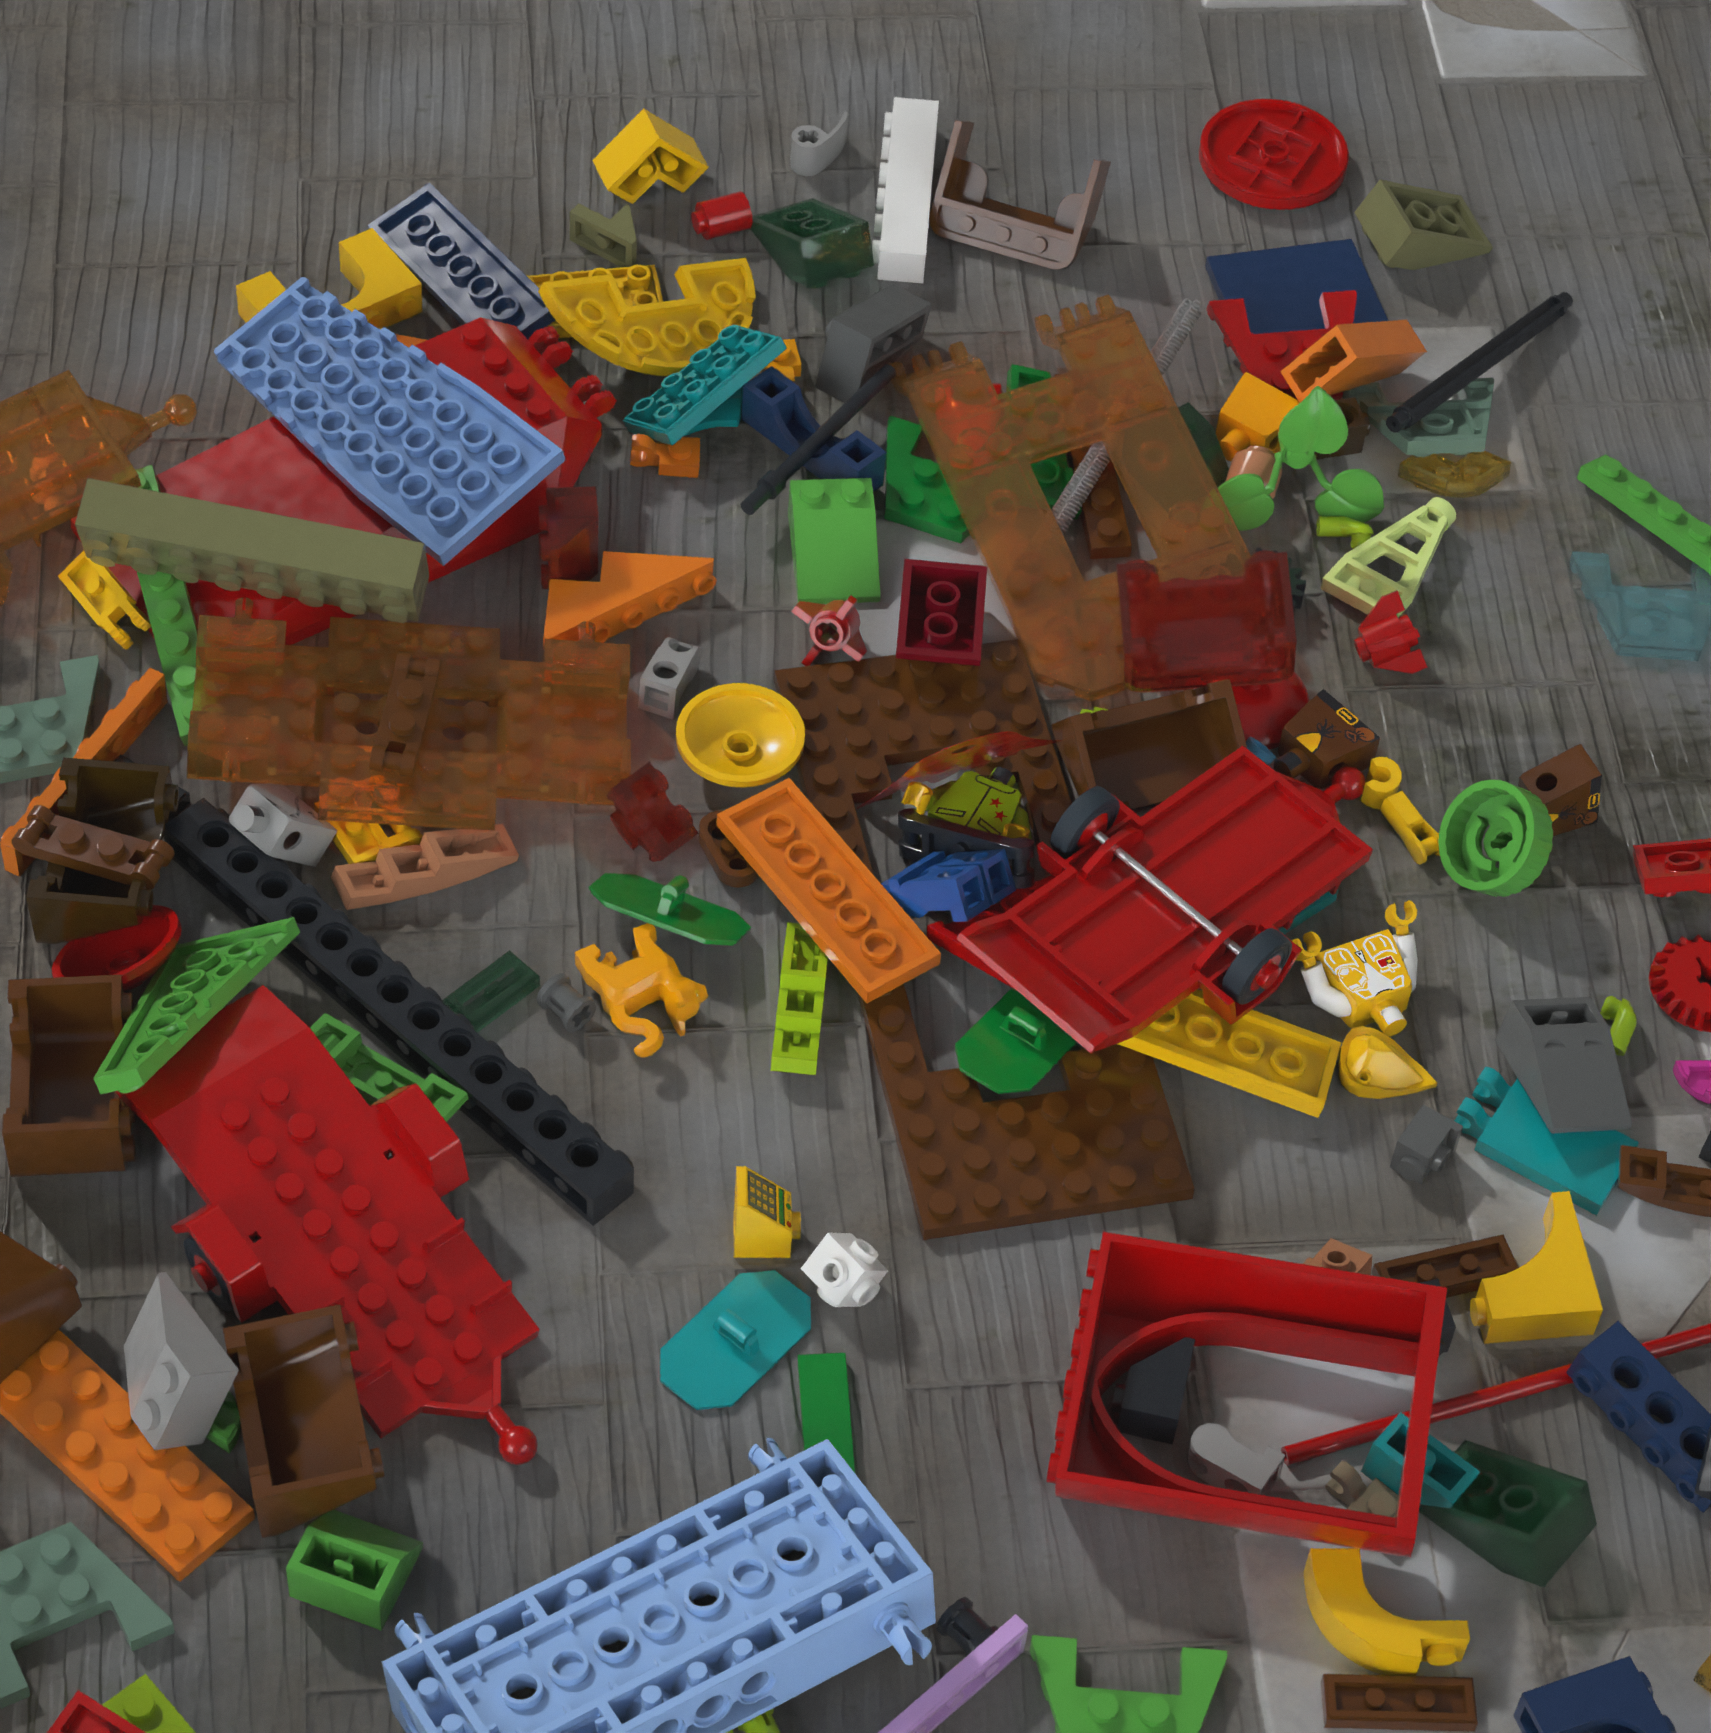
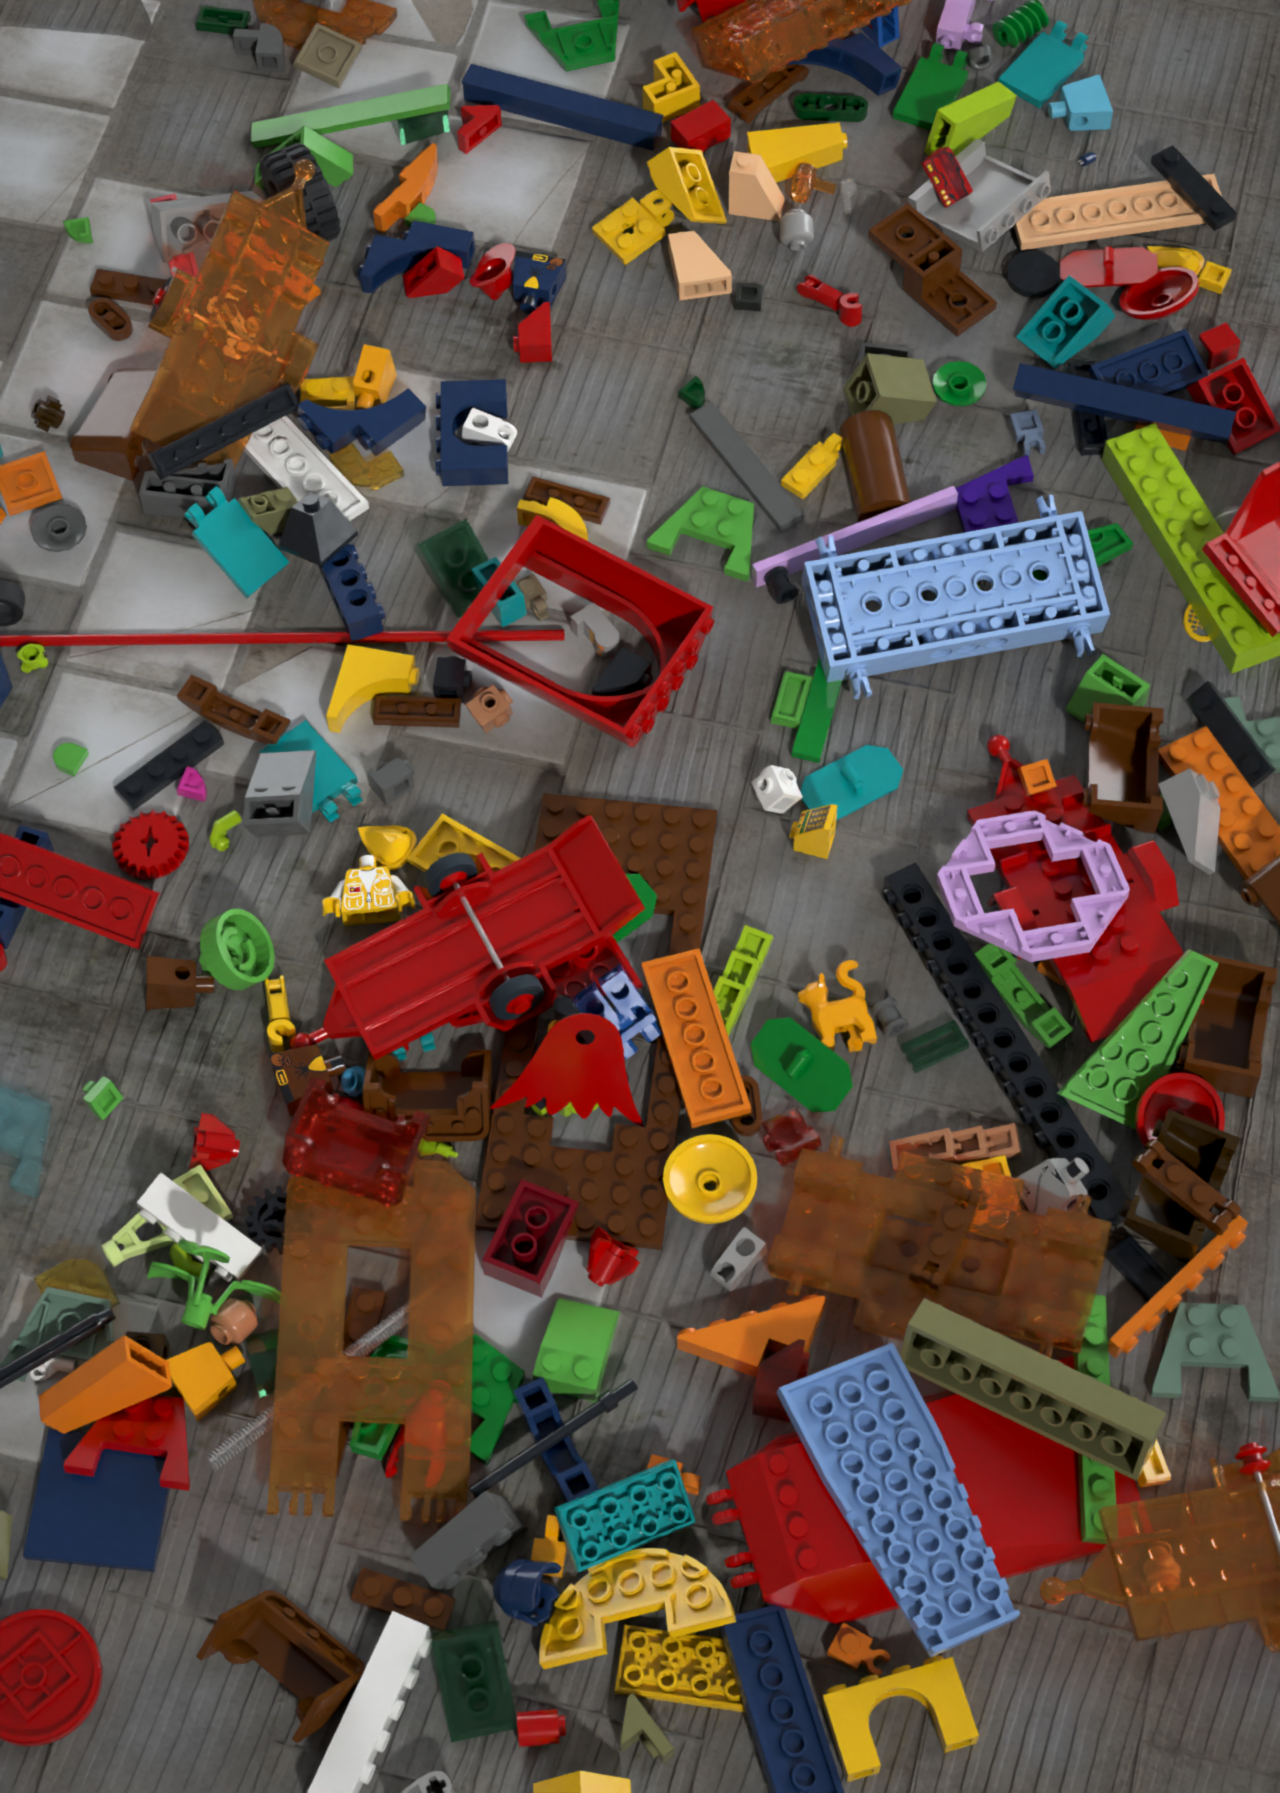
camera: 155 degrees left, 10 degrees up
none -> bright green tile [81,1076,123,1120]
none -> white brick [137,1172,262,1282]
none -> reddish brown plate [350,1567,456,1633]
none -> dark blue helmet [493,1559,561,1626]
none -> bright green tile [771,671,813,729]
none -> lavender plate [936,810,1130,962]
none -> orange tile [1018,759,1057,796]
none -> black plate [1186,681,1276,788]

